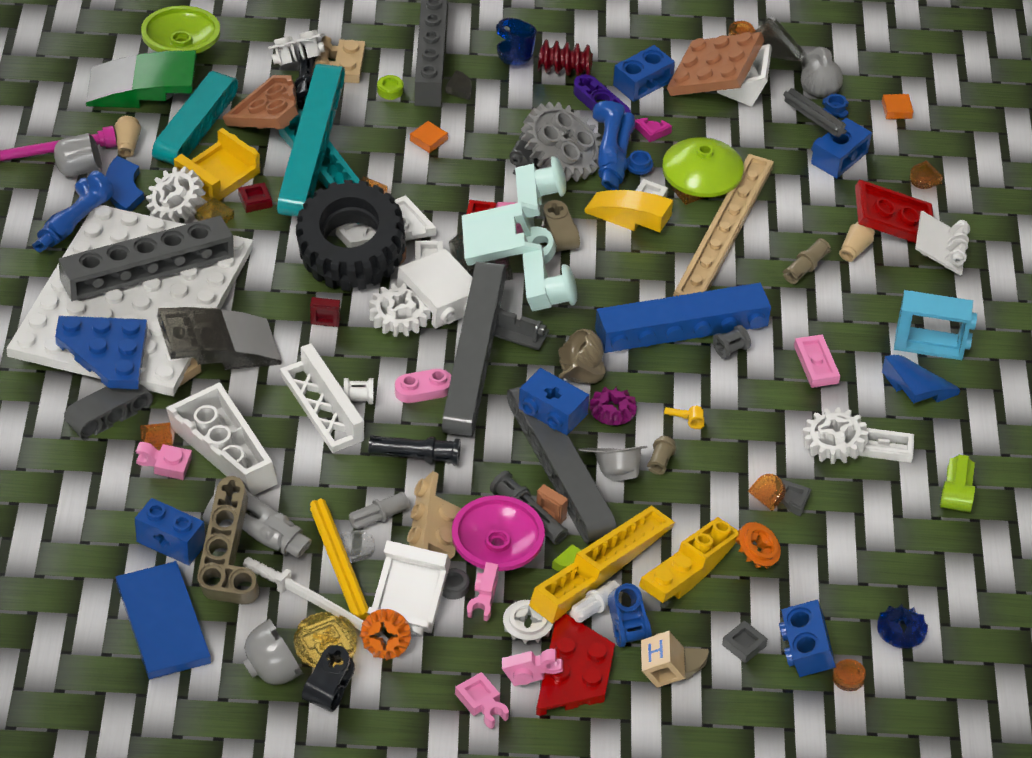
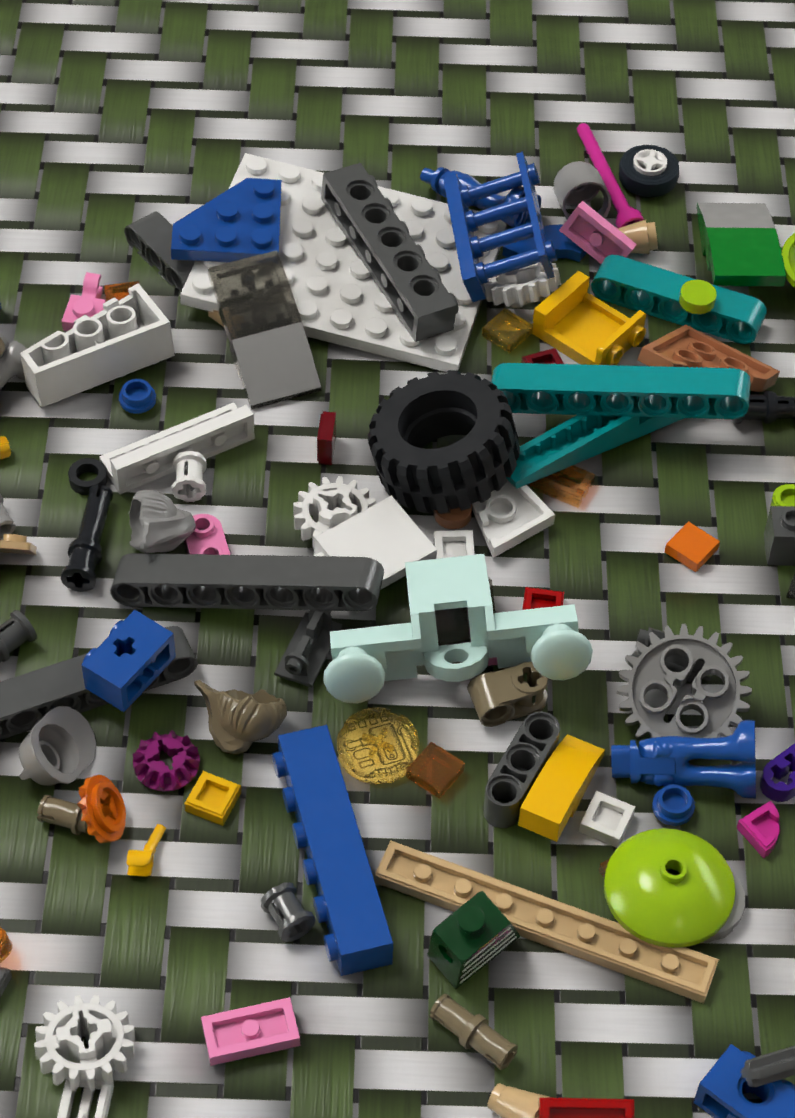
camera: 90 degrees right, 5 degrees up
none -> black piece [68,458,107,495]
none -> orange gear [77,775,126,843]
none -> blue plate [119,379,156,414]
none -> light grey hair [129,490,196,553]
none -> yellow tile [184,771,241,826]
none -> clear yellow tile [337,707,419,785]
none -> clear orange tile [406,742,465,799]
none -> dark green torso [427,891,520,989]
none -> blue fence [443,152,557,302]
none -> dark grey beam [483,711,560,828]
none -> bright pink plate [559,201,637,264]
none -> black wheel [619,145,679,197]
none -> lime tile [679,280,717,314]

